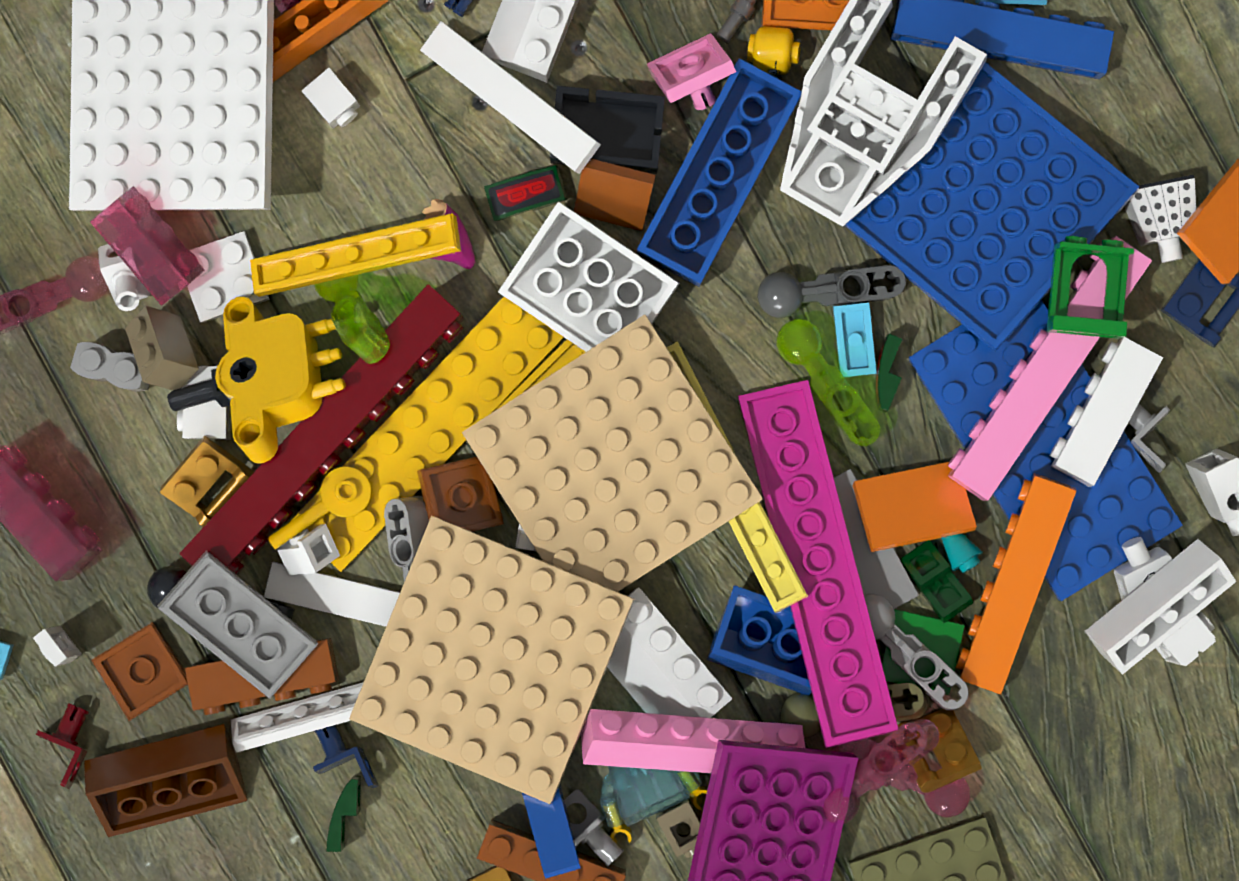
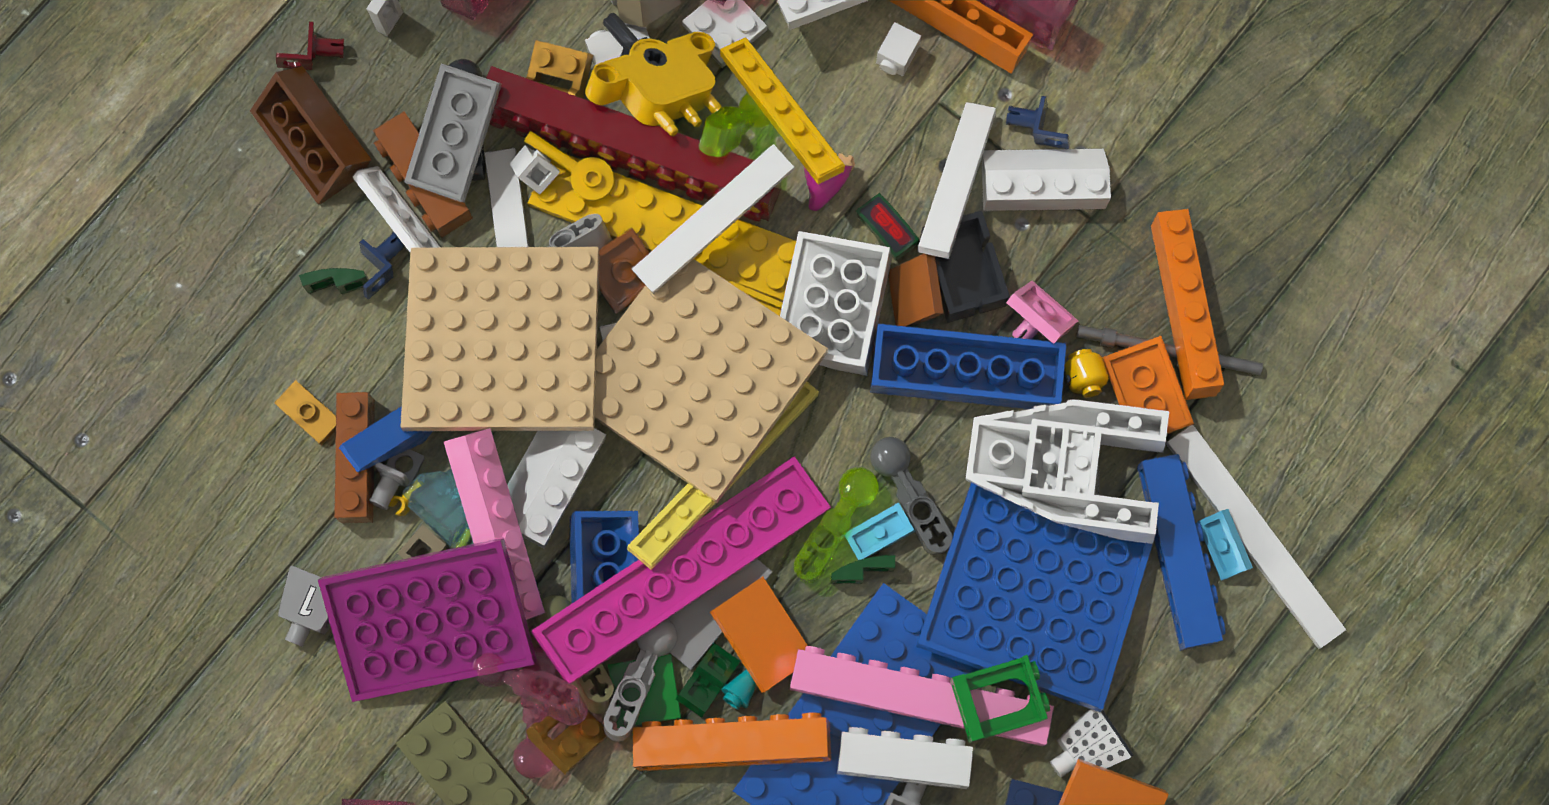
camera: 70 degrees right, 10 degrees down
dark orange tile [91,621,188,721] -> none
none -> white tile [632,144,794,294]

